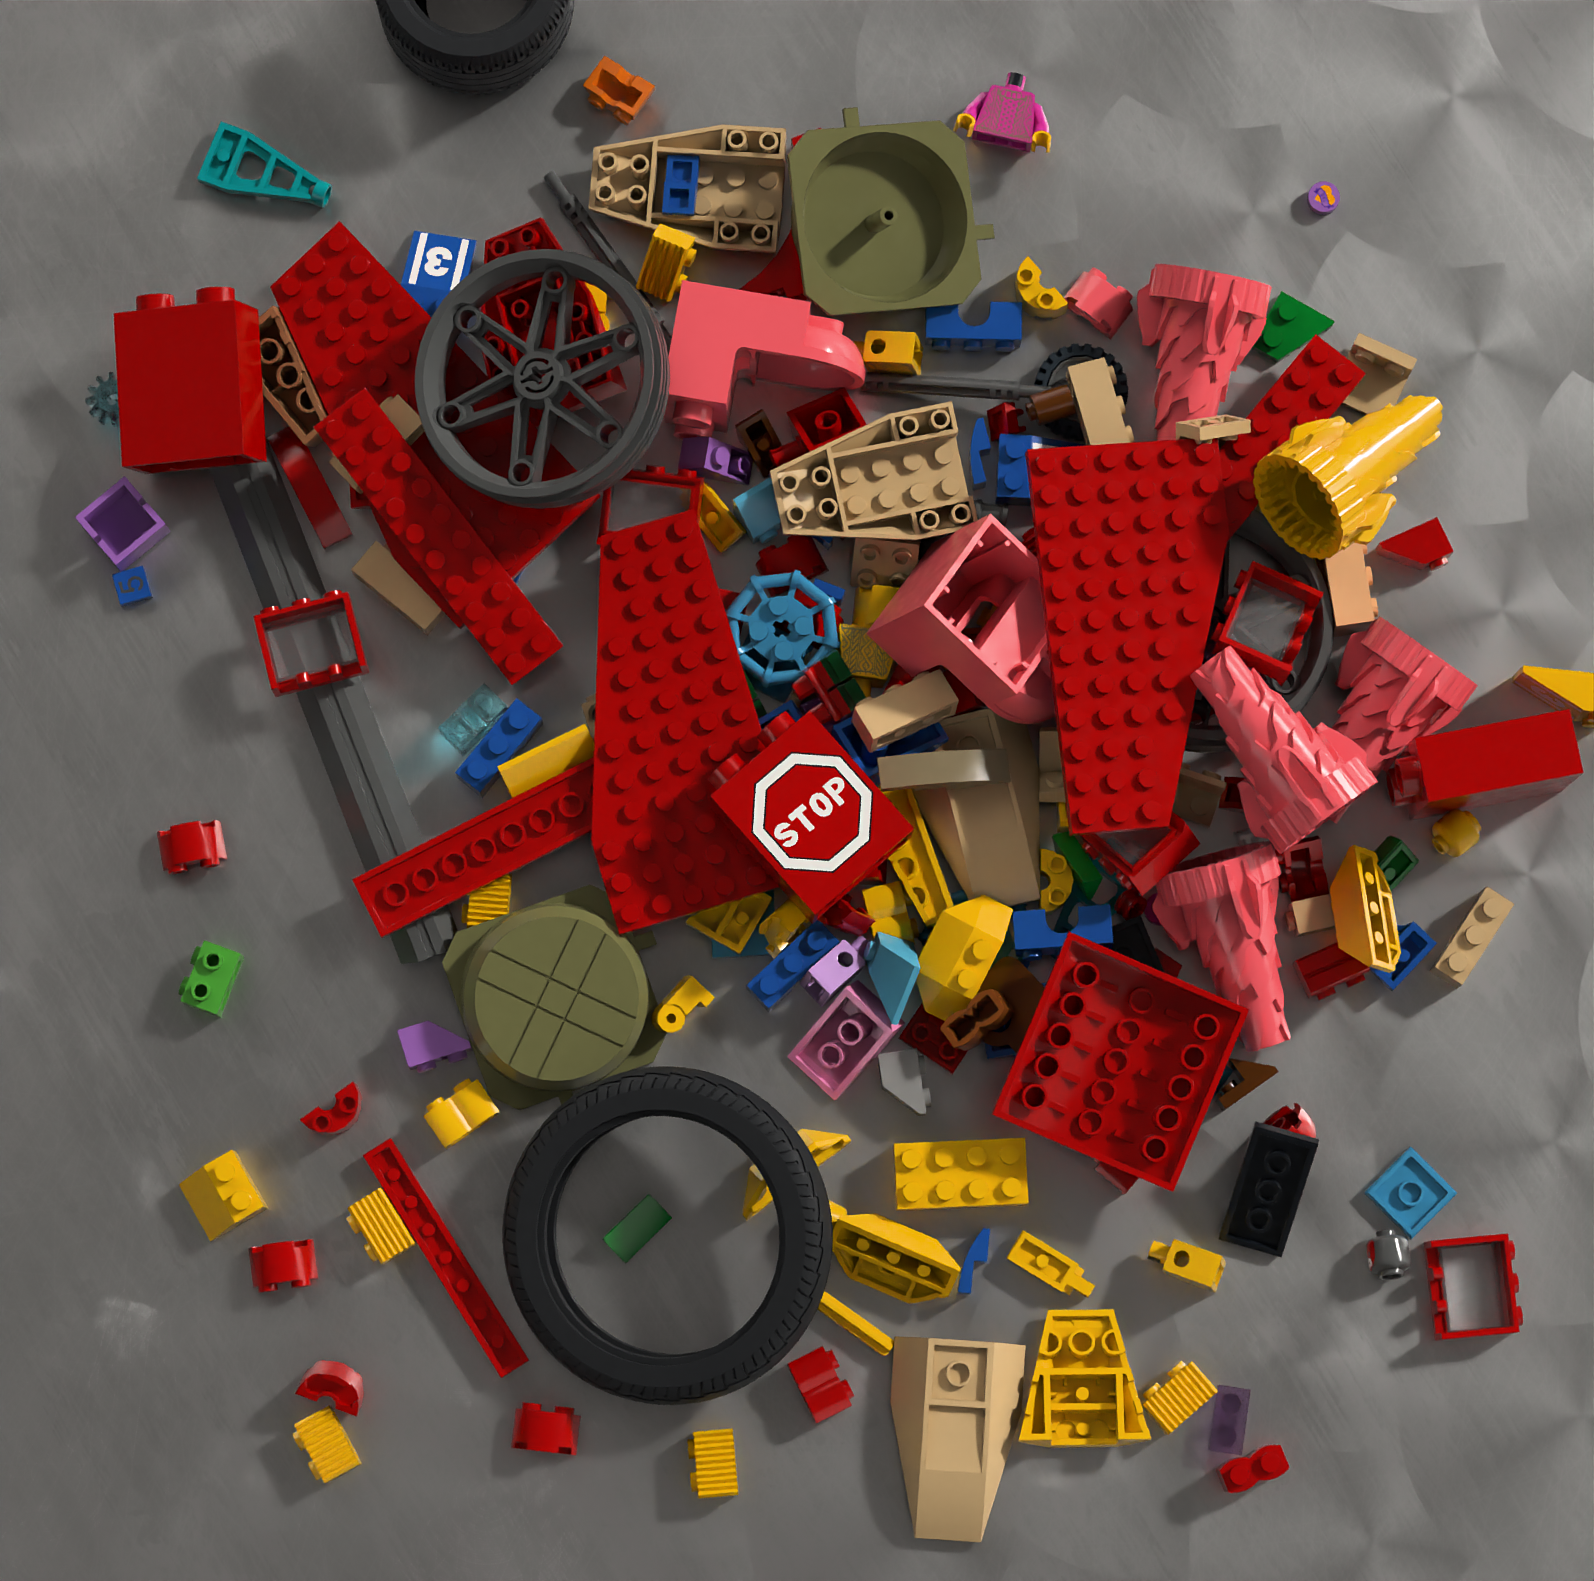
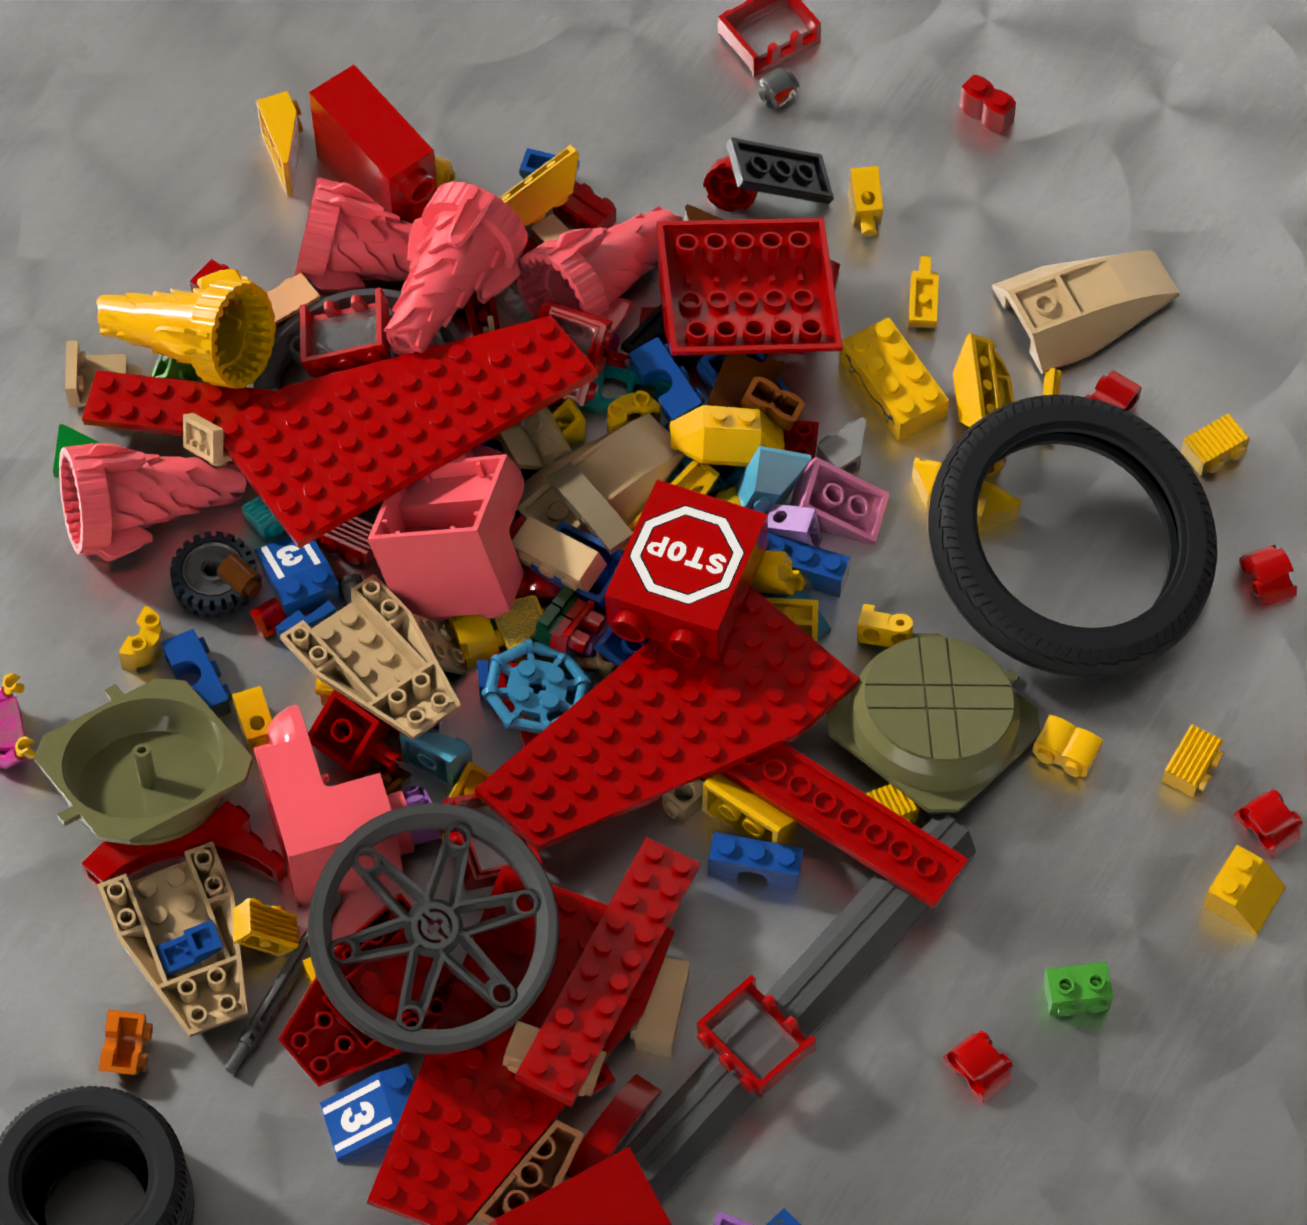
camera: 115 degrees left, 20 degrees down
red cylinder [300,1081,362,1135] -> none
red plate [363,1138,530,1378] -> none
medium lavender slope [397,1020,473,1073] -> none
clear light blue brick [438,683,508,756] -> none
green slope [602,1194,672,1264] -> none
red cylinder [755,535,829,597] -> none
dark grey axle [860,372,1052,401] -> none
blue slope [957,1228,990,1295] -> none
yellow wedge [1019,1309,1151,1448] -> none
green slope [1052,831,1103,900] -> none
coral cylinder [1063,267,1133,340] -> none
tan brick [1066,357,1135,445] -> none
yellow brick [1141,1361,1218,1435] -> none
clear purple plate [1208,1385,1251,1455] -> none
dark azure tile [1364,1147,1457,1240] -> none
tan brick [1430,886,1514,989] -> none

